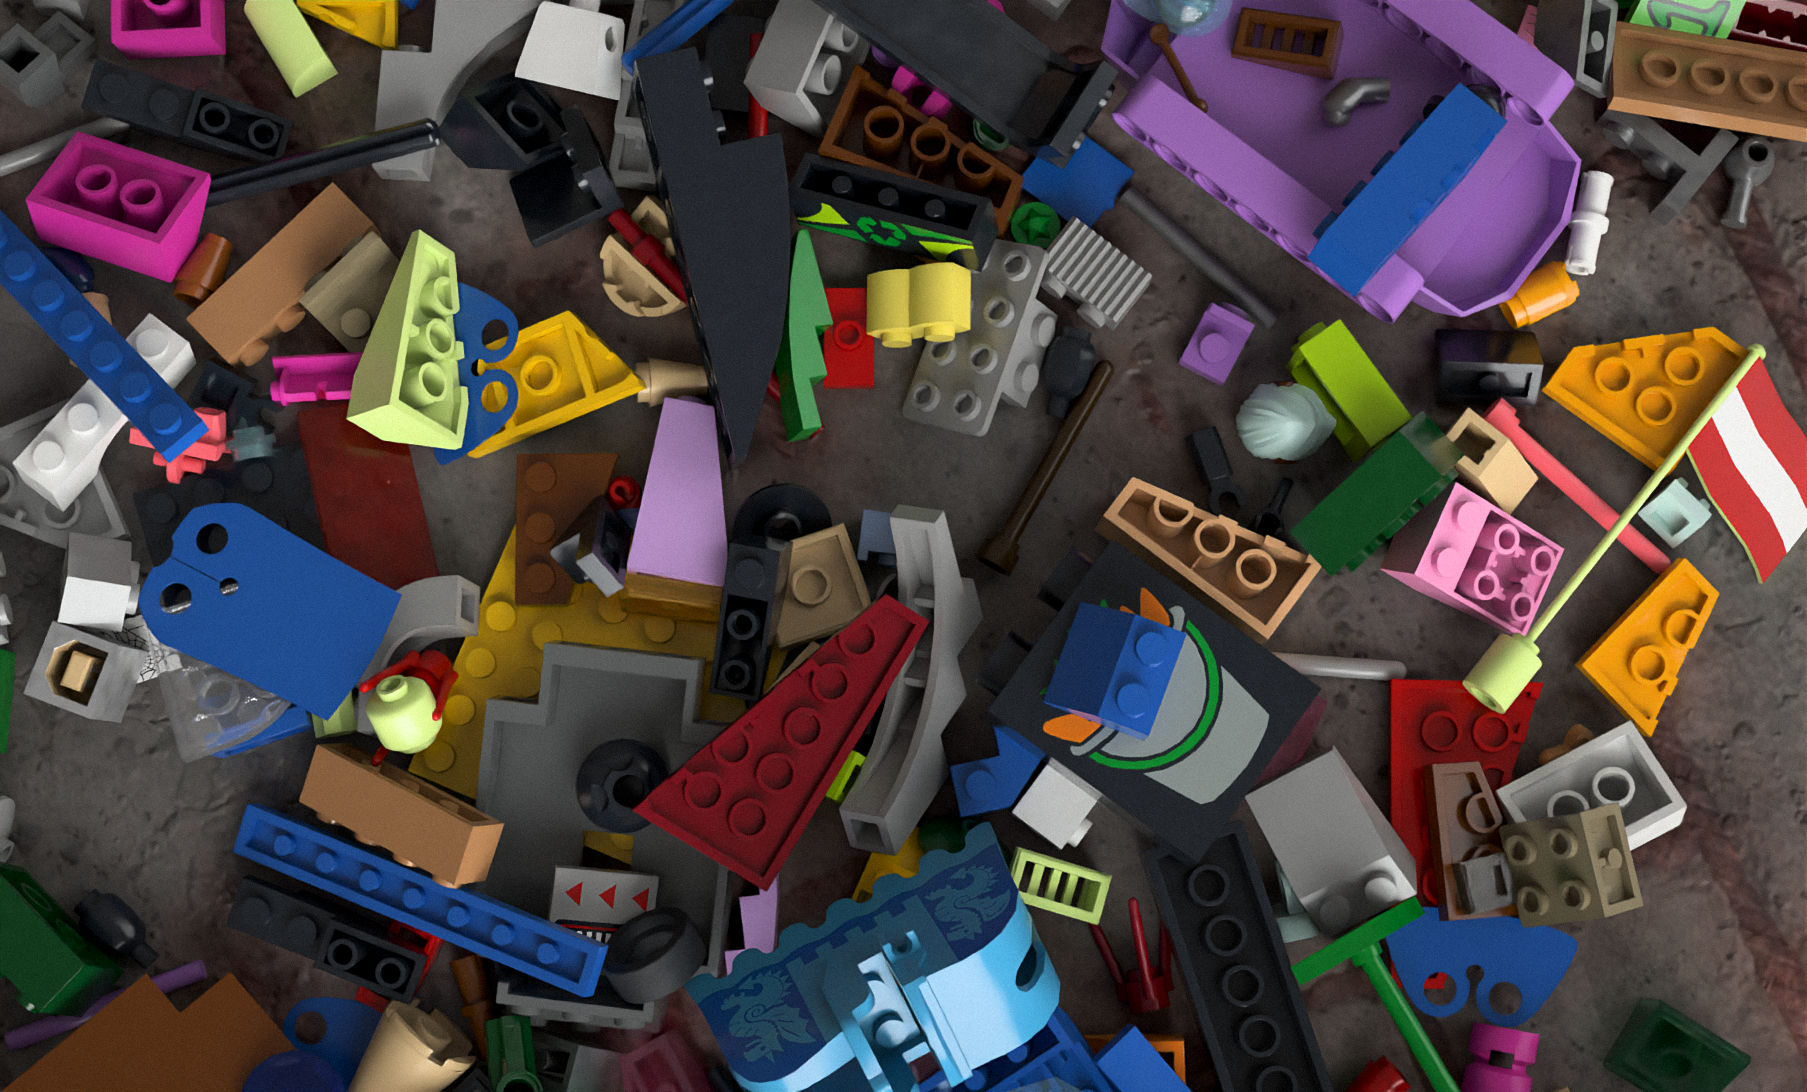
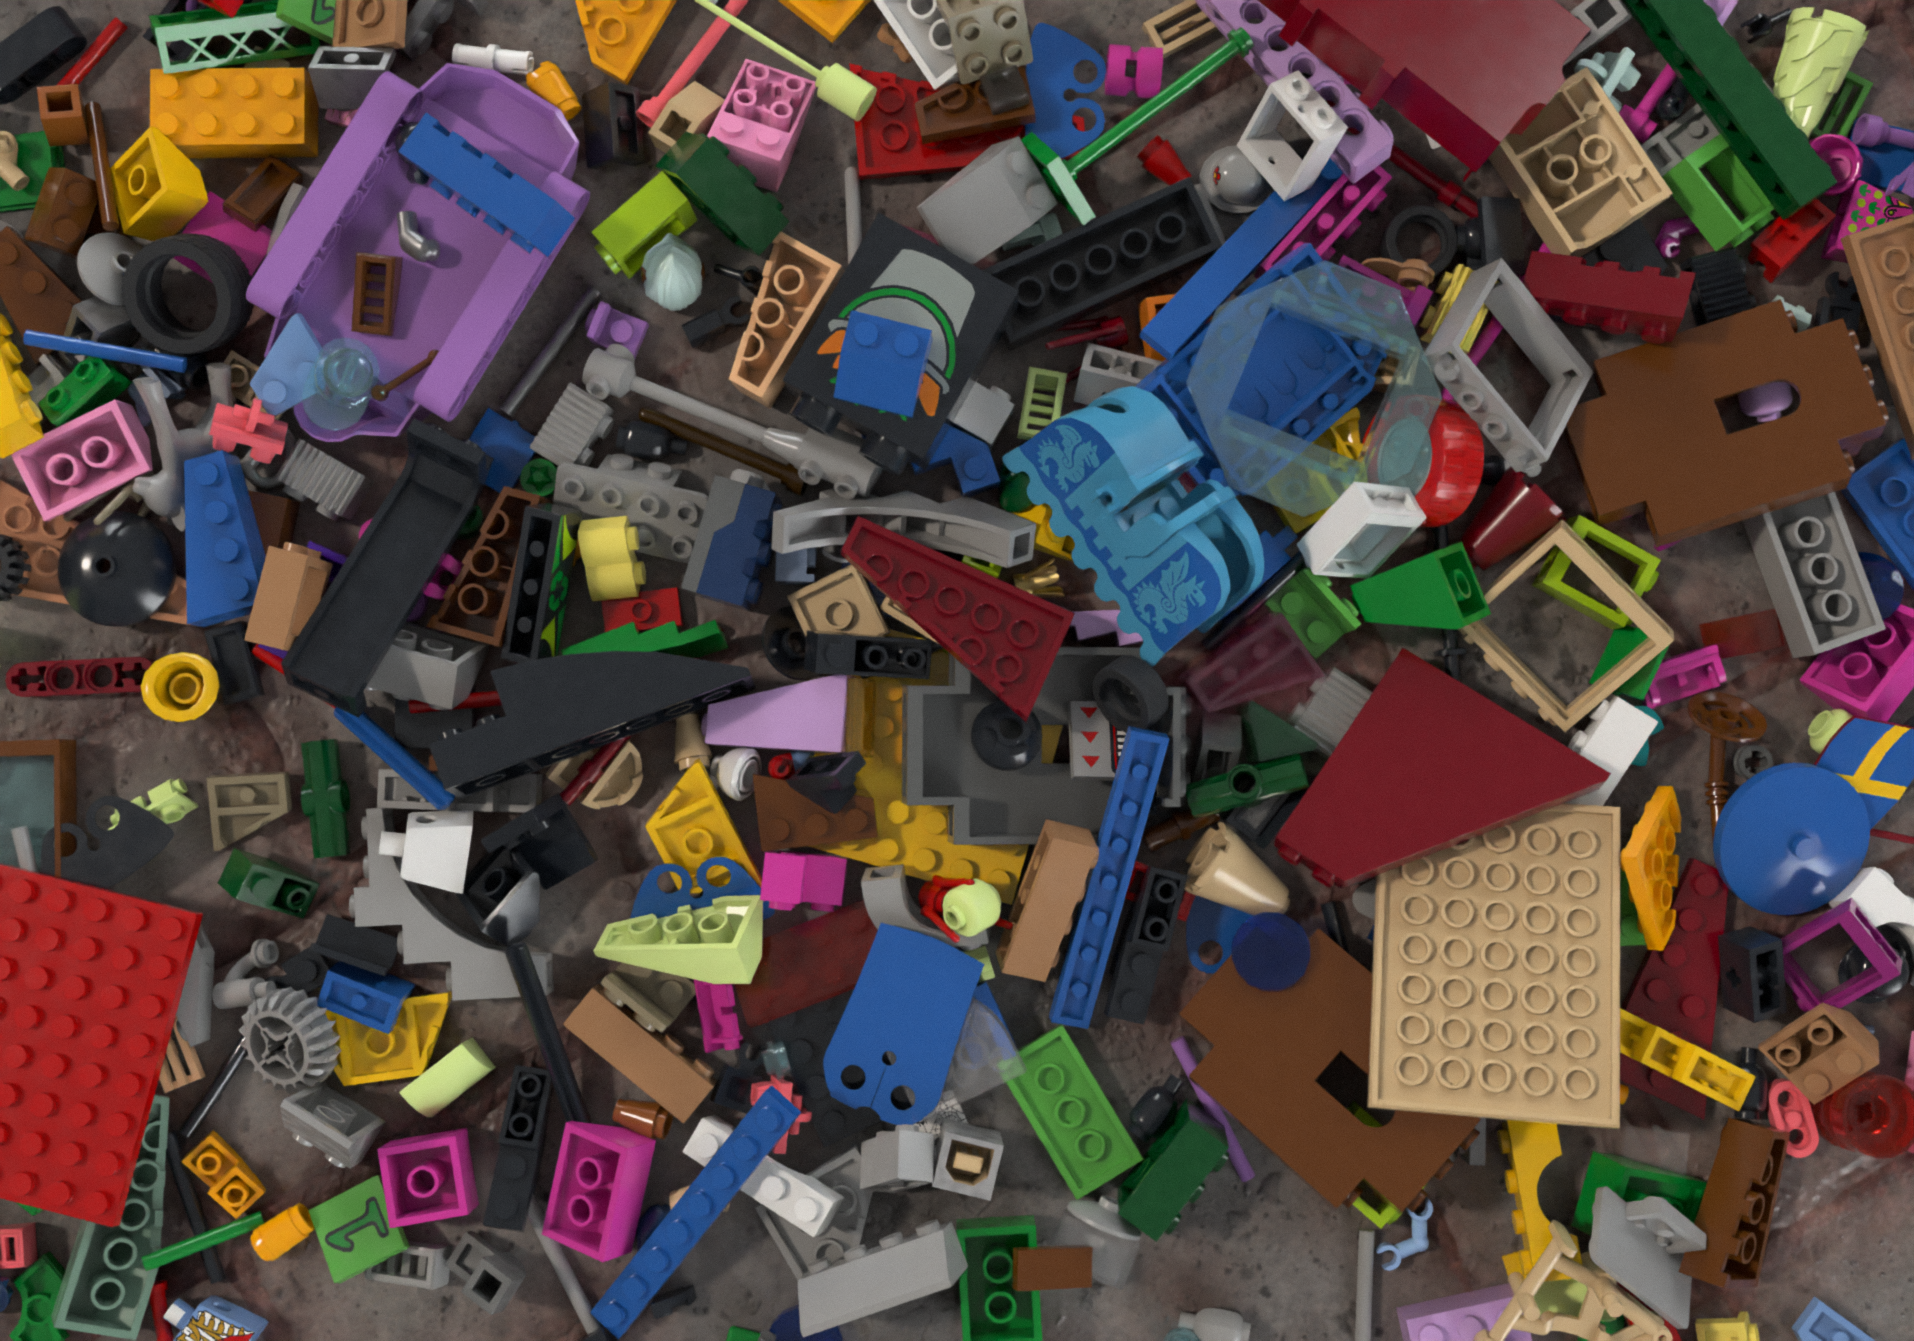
camera: 100 degrees left, 5 degrees up
none -> light grey bar [582,344,882,499]
none -> dark blue piece [681,469,783,611]
none -> white brick [710,748,762,801]
none -> dark pink brick [760,850,848,912]
none -> bright green plate [996,1024,1144,1200]
none -> pearl gold piece [1013,558,1065,598]
none -> light grey brick [1073,343,1163,405]

